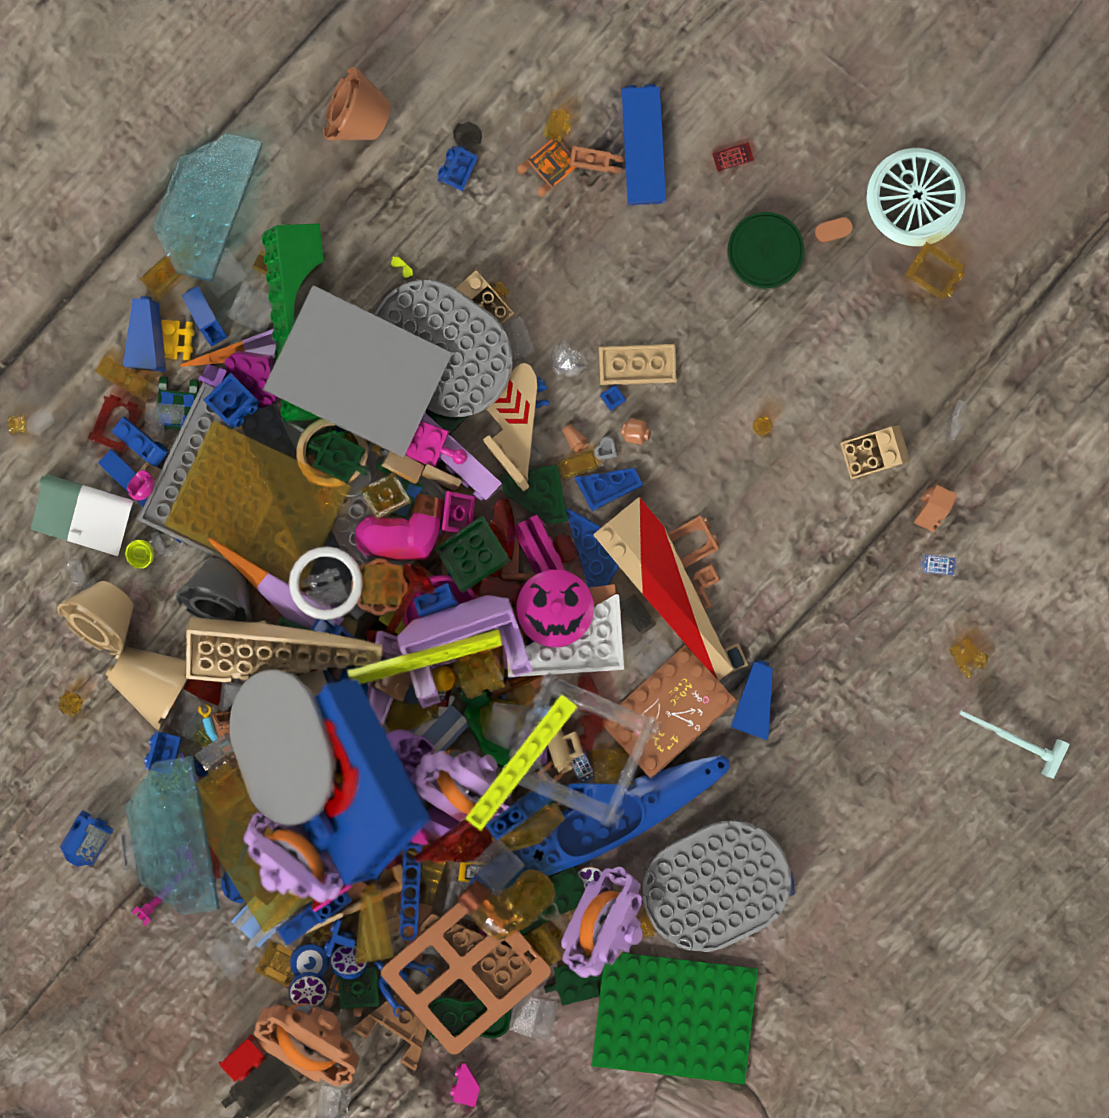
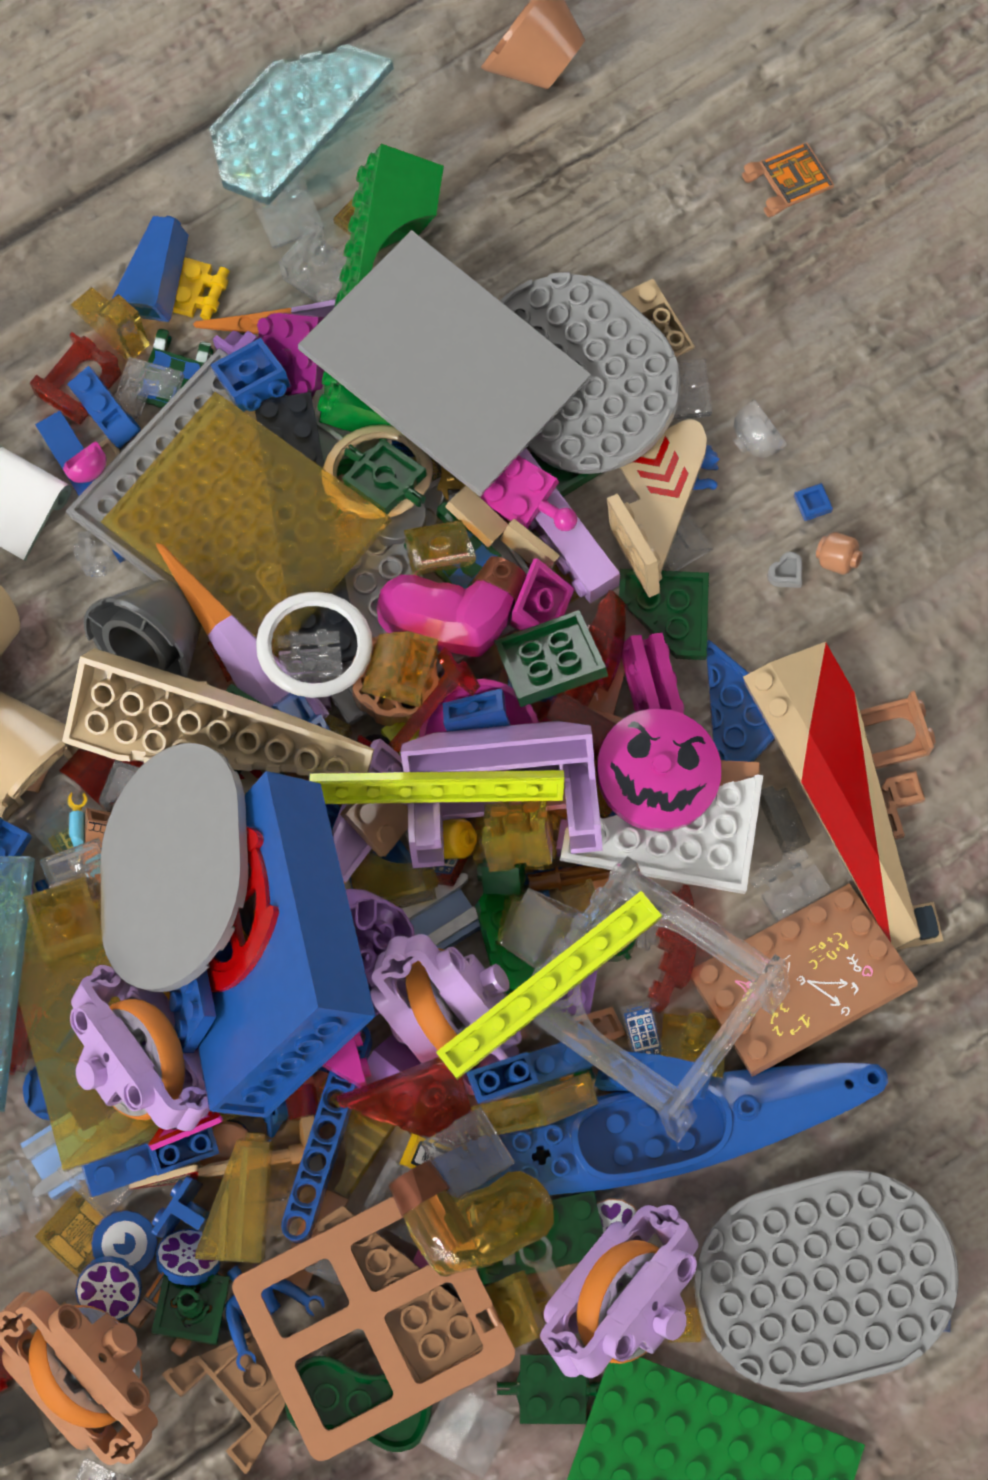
camera: 20 degrees right, 15 degrees down
neon yellow hair [125,540,155,569] -> none
clear yellow slope [140,253,188,301] -> none
blue slope [181,286,228,347] -> none
clear yellow gear [306,924,331,946] -> none
neon yellow piece [391,256,413,278] -> none
blue bracket [437,146,478,191] -> none
clear smoke hair [453,121,482,150] -> none
clear yellow plate [493,281,510,298] -> none
clear yellow brick [543,109,572,143] -> none
tan piece [548,728,584,773] -> none
clear red brick [553,533,579,564] -> none
clear yellow tile [557,450,599,480] -> none
nougat cone [562,424,589,453] -> none
nougat hinge [569,146,624,174] -> none
blue wing [574,468,643,512] -> none
tan tile [599,344,677,385] -> none
blue brick [621,84,666,205] -> none
blue slope [730,660,773,740] -> none

